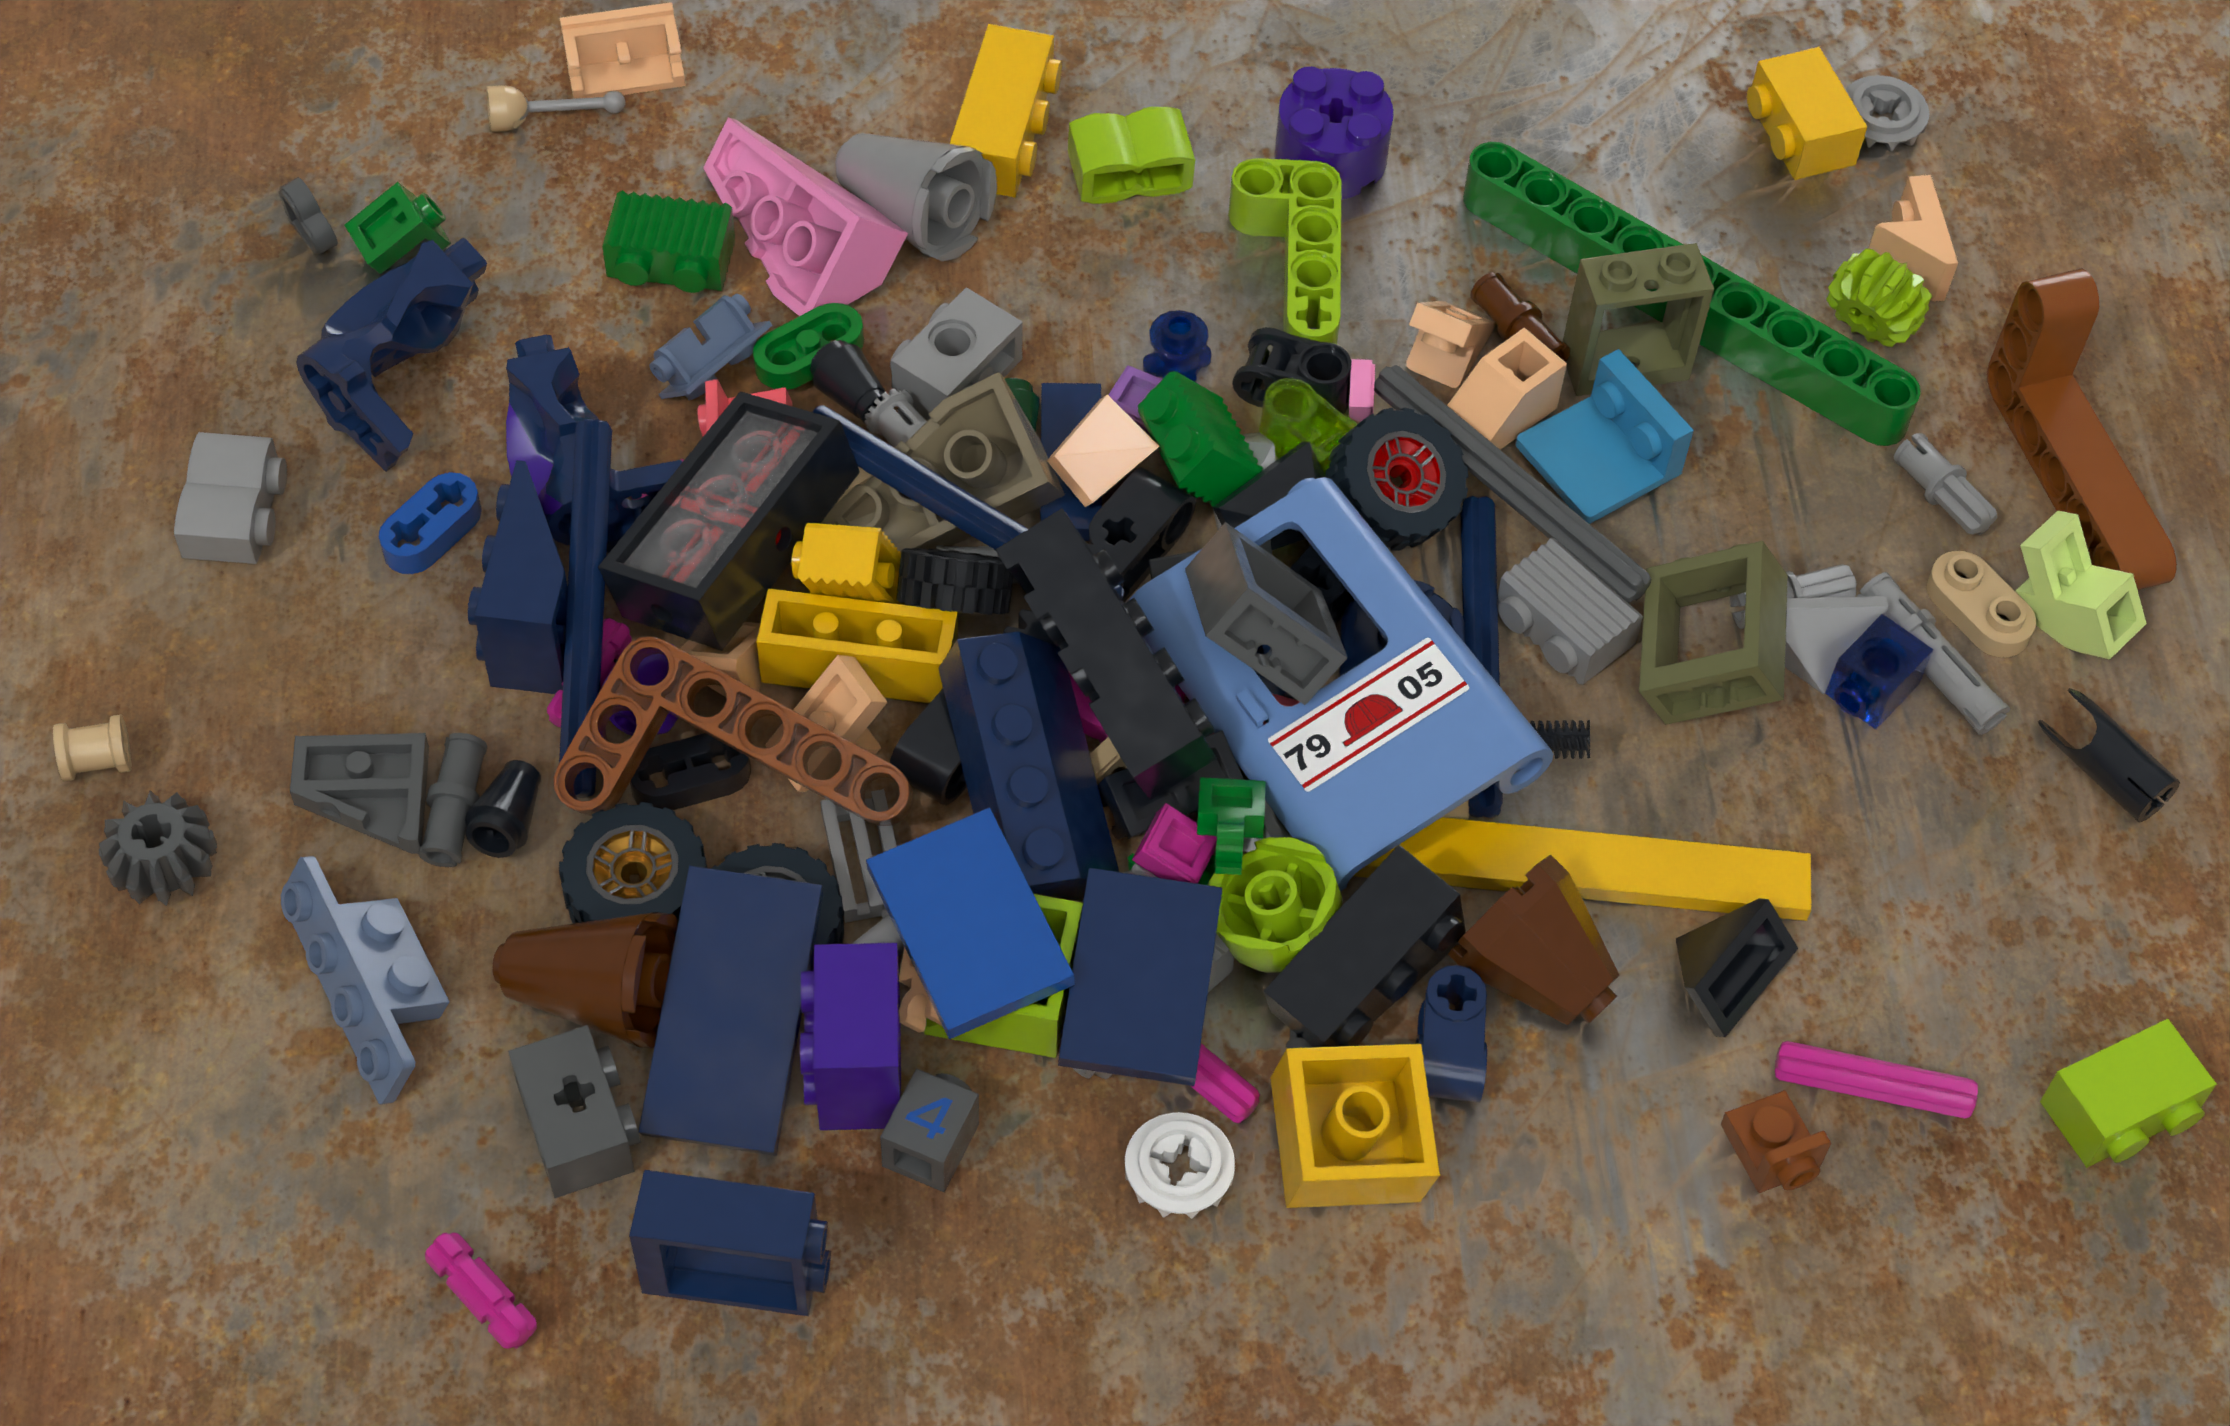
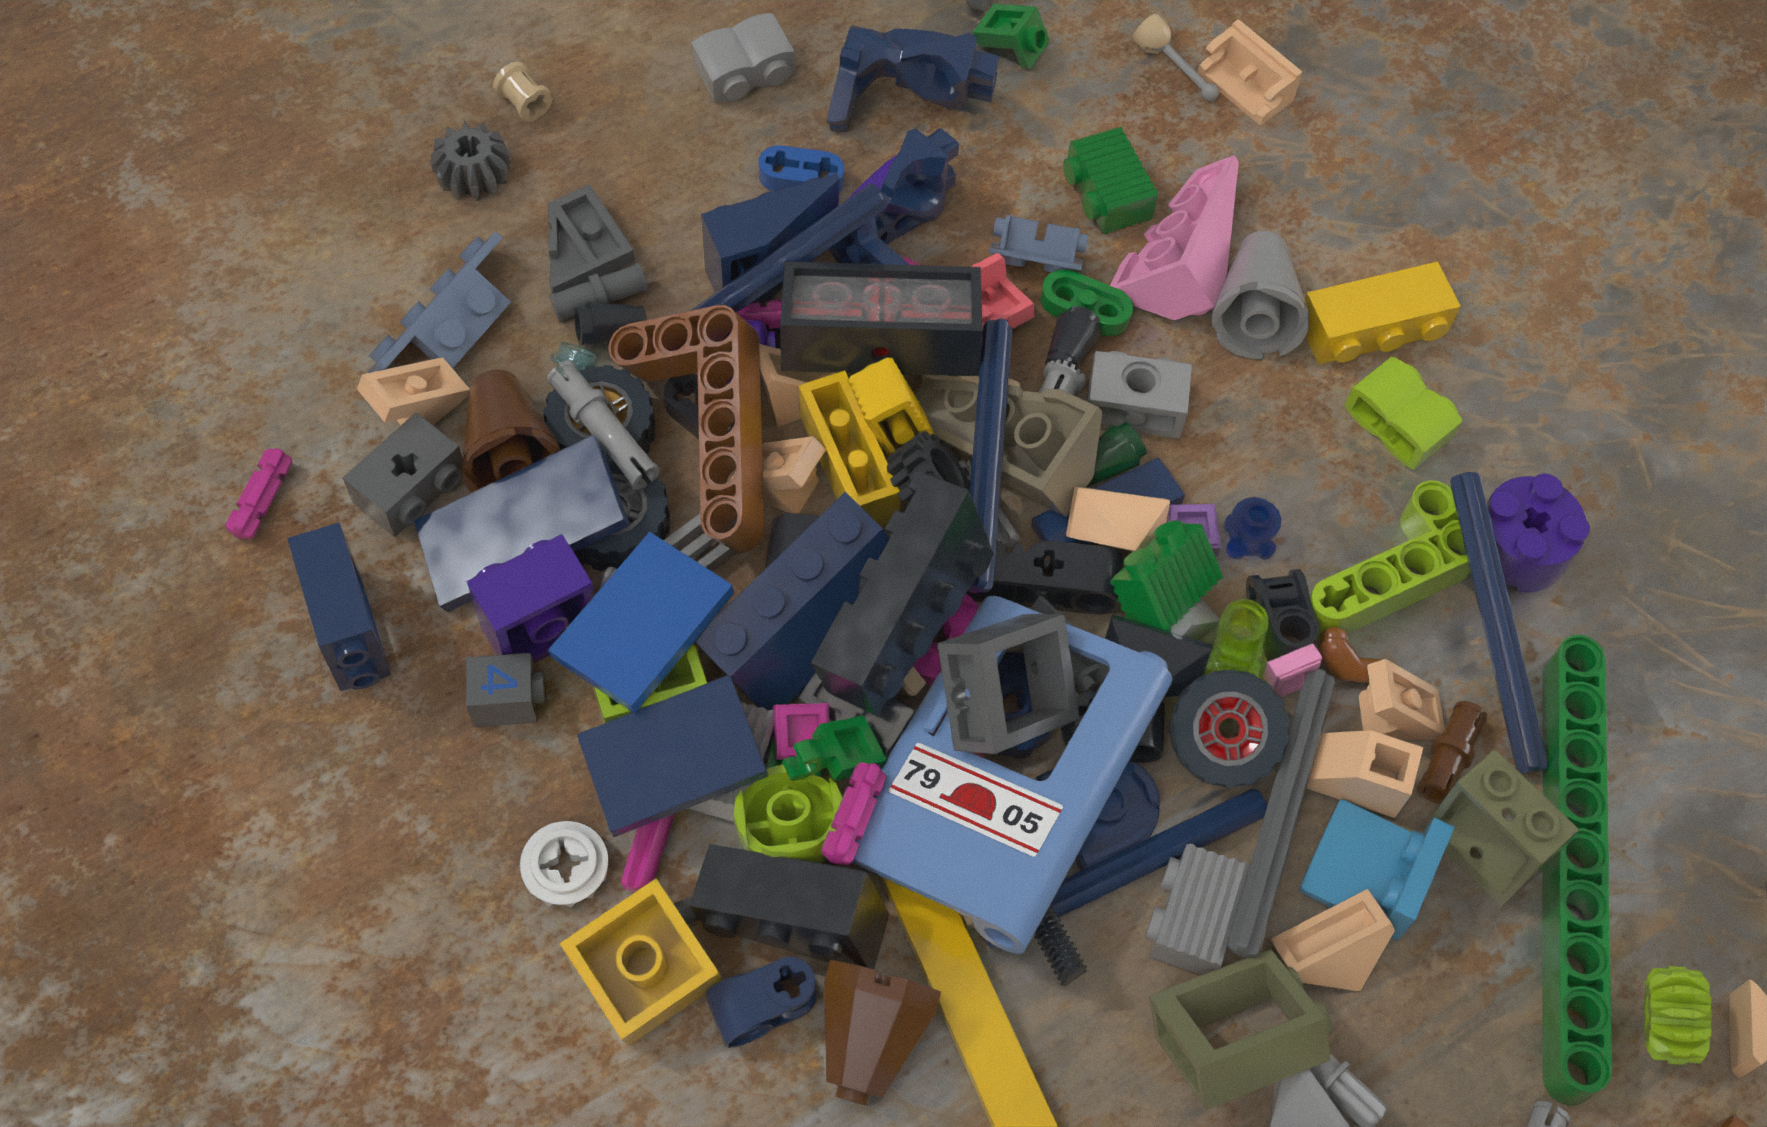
camera: 60 degrees right, 5 degrees up
none -> light nougat slope [357,357,470,426]
none -> light grey pin [547,360,660,490]
none -> clear light blue plate [550,342,598,377]
none -> dark pink axle [822,762,886,866]
none -> light nougat slope [1270,889,1395,992]
none -> dark orange arm [1318,627,1382,684]
none -> dark blue axle [1450,472,1548,774]

